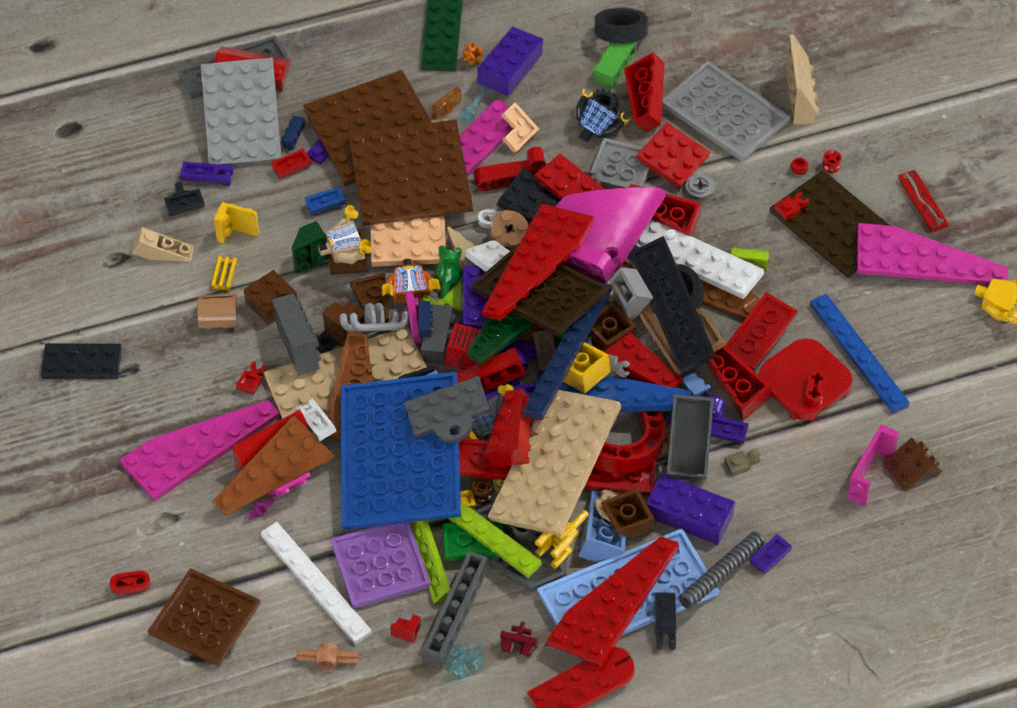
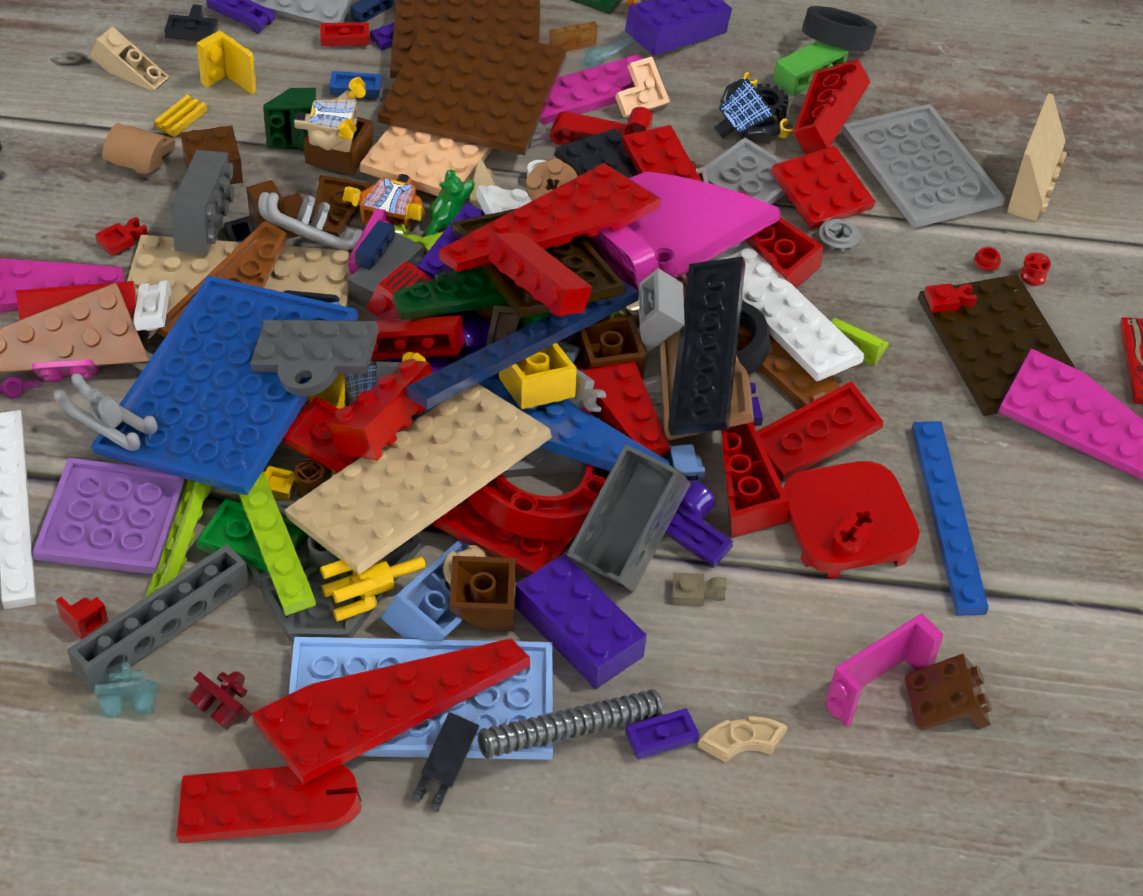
camera: 20 degrees right, 5 degrees down
none -> light grey piece [54,373,158,451]
none -> red brick [488,232,592,317]
none -> tan tile [697,716,788,763]

